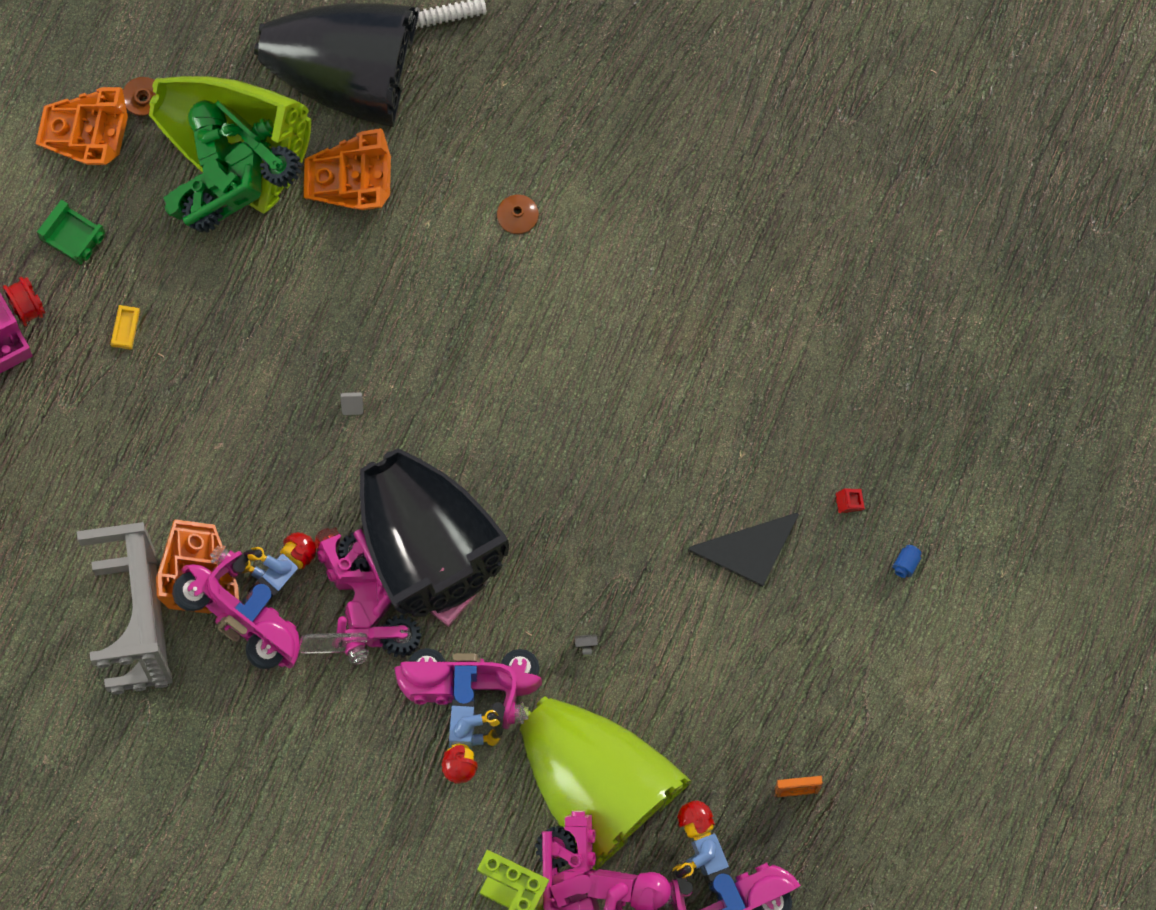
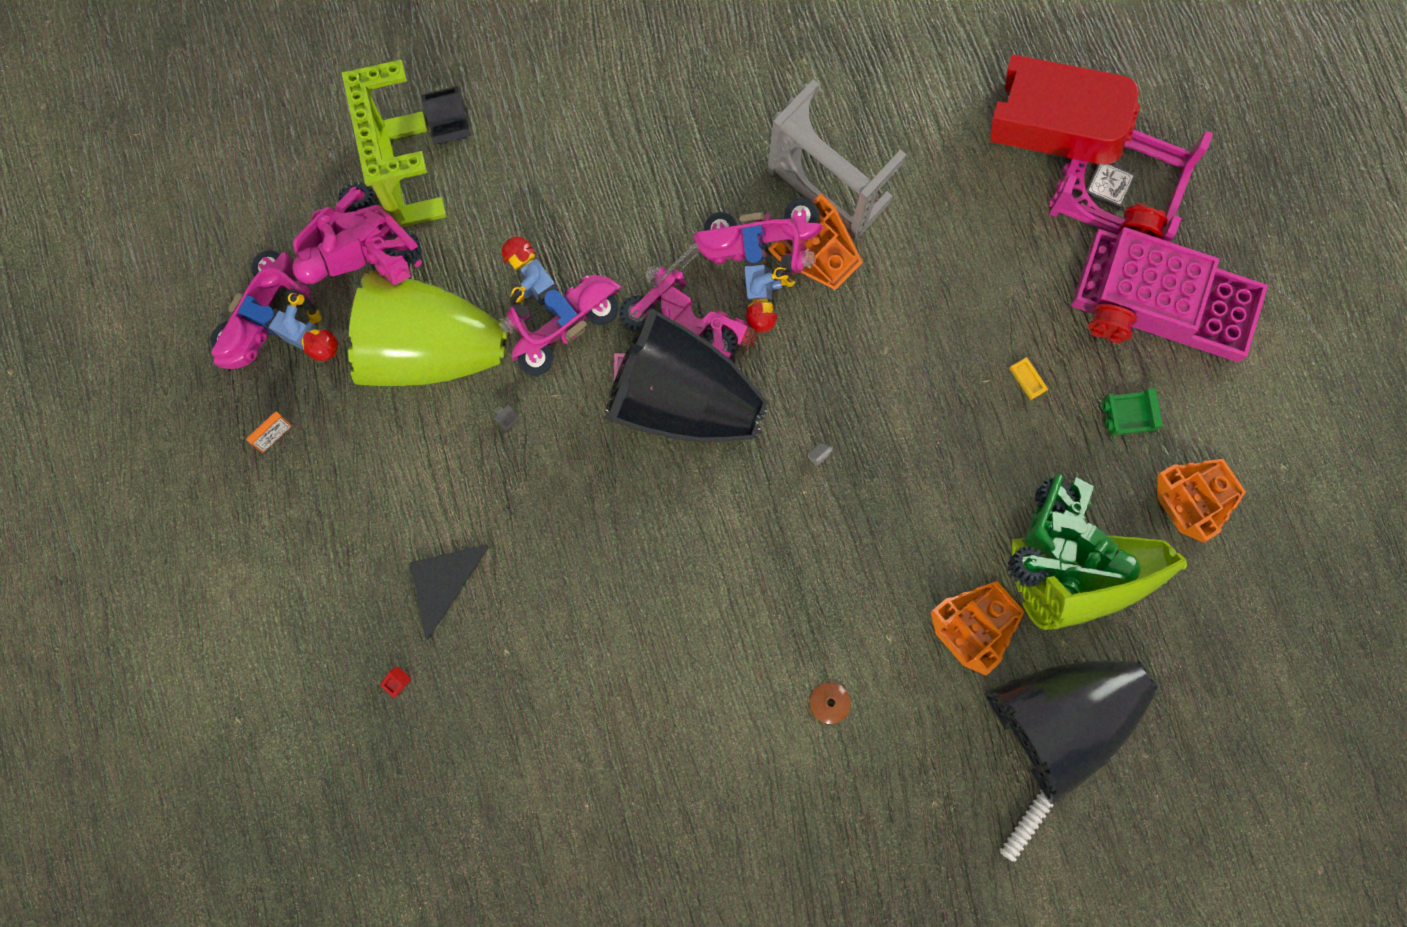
camera: 140 degrees right, 5 degrees up
dark orange dish [123,77,156,116] -> none
blue brick [893,545,922,578] -> none

